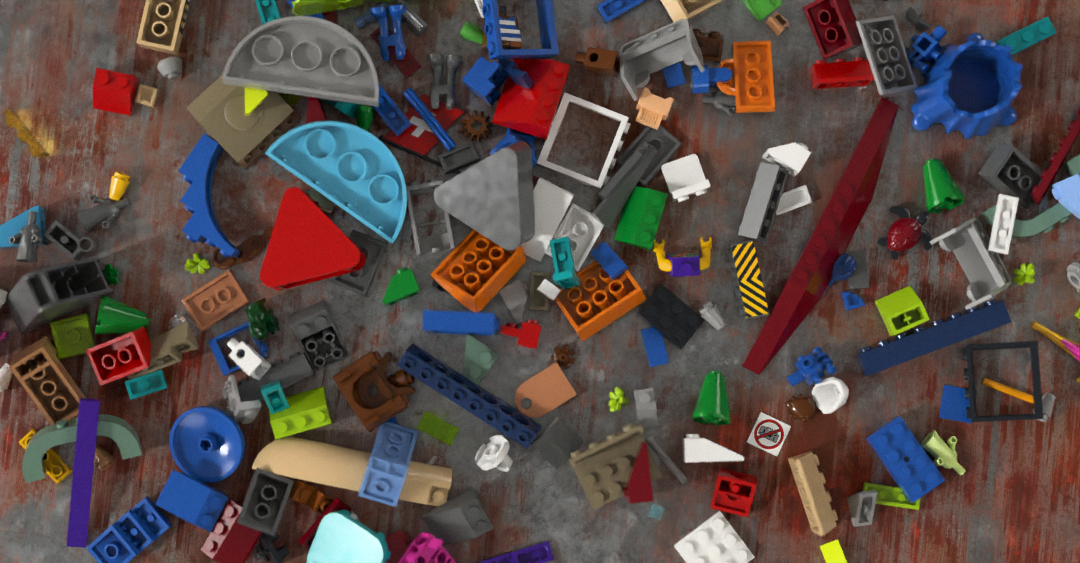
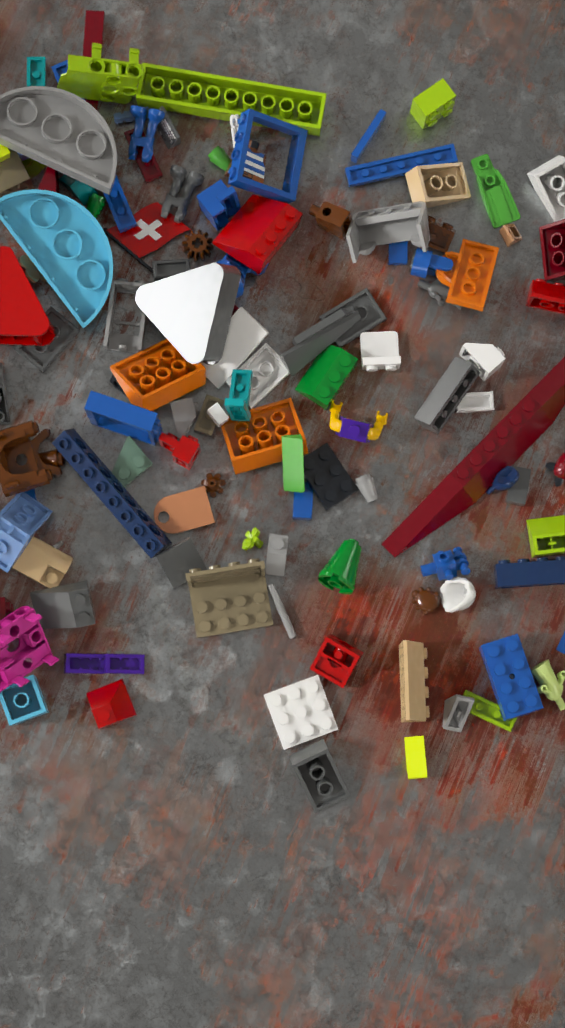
camera: 10 degrees right, 5 degrees down
green slope [382,267,422,307] -> none
blue axle [403,88,456,151] -> none
clear neon green plate [417,411,460,446] -> none
white tile [475,435,513,472] -> none
dark blue slope [498,59,533,90] -> none
white window [537,93,630,190] -> none
blue tile [589,241,628,280] -> none
dark red slope [623,441,654,504] -> none
light nougat piece [636,87,674,130] -> none
clear light blue piece [648,504,665,520] -> none
white slope [682,434,744,462] -> none
brick [727,240,769,320] -> none
sticker [747,412,791,456] -> none
blue tile [841,292,865,311] -> none
none -> bright green slope [281,434,305,493]

